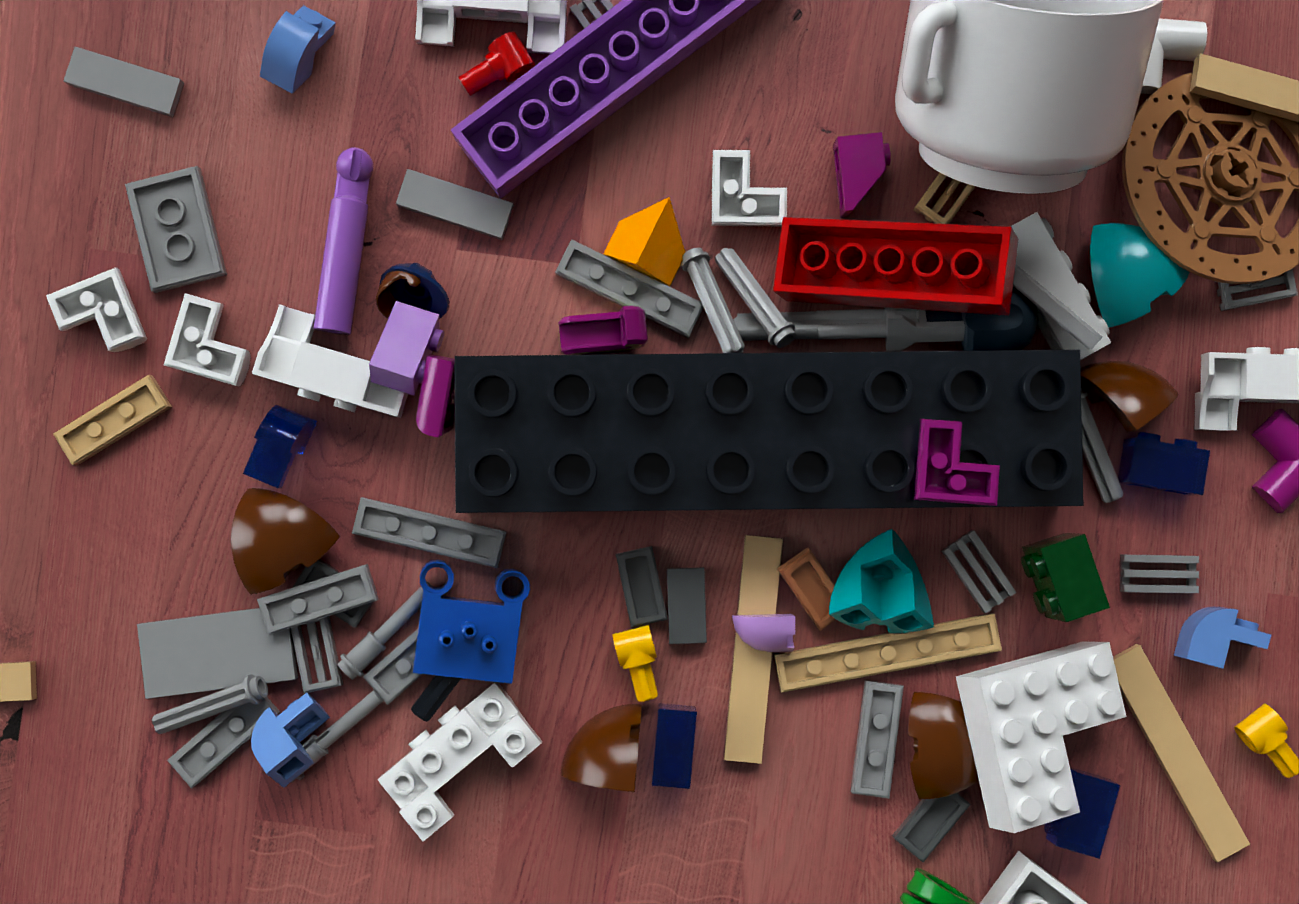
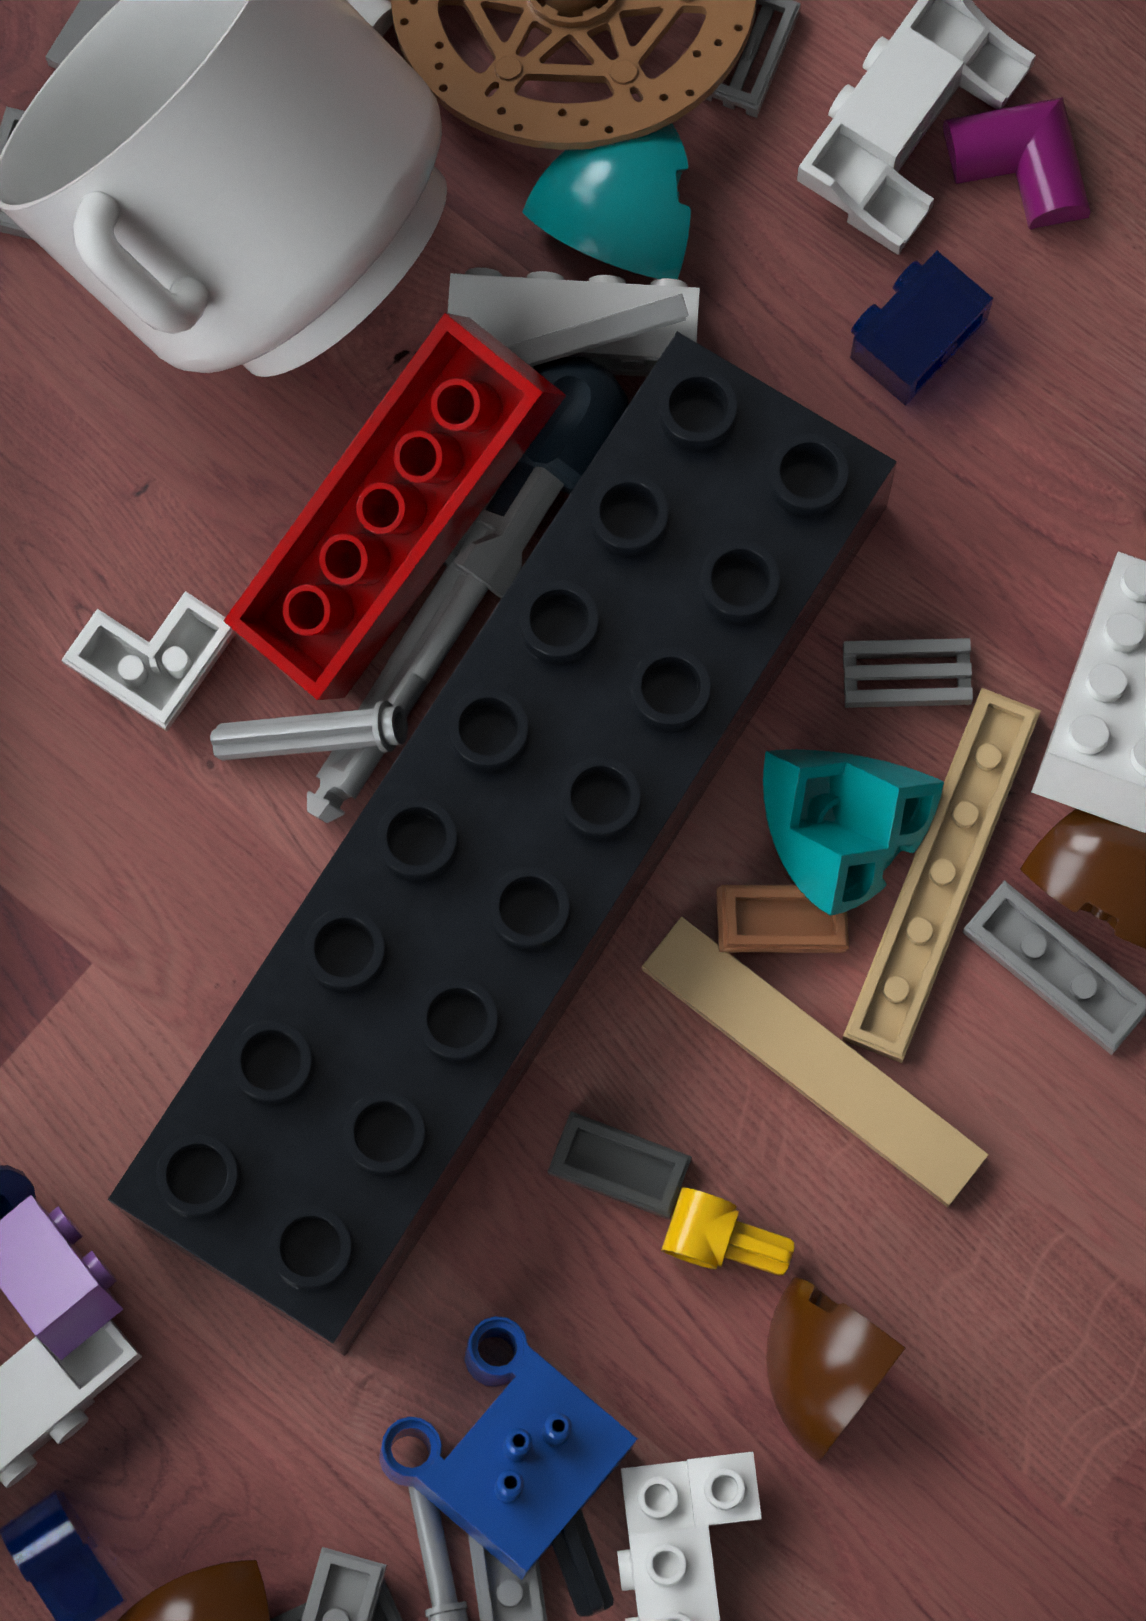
camera: 45 degrees left, 10 degrees down
light grey tile [352,497,507,568] -> none
magenta brick [416,355,455,438] -> none
light grey tile [555,239,703,338] -> none
magenta animal [558,306,648,355] -> none
light orange slope [603,197,685,287] -> none
clear blue brick [652,703,697,789] -> none
dark grey tile [667,567,707,644] -> none
light grey axle [681,248,745,353] -> none
lavender brick [732,614,795,652] -> none
magenta slope [833,132,891,218] -> none
tan tile [913,172,975,224] -> none
magenta brick [914,419,1000,506] -> none
dark green brick [1021,533,1110,622] -> none
reddish brown brick [1081,361,1179,432] -> none
light grey axle [1081,388,1123,503] -> none
light grey tile [1120,554,1199,593] -> none

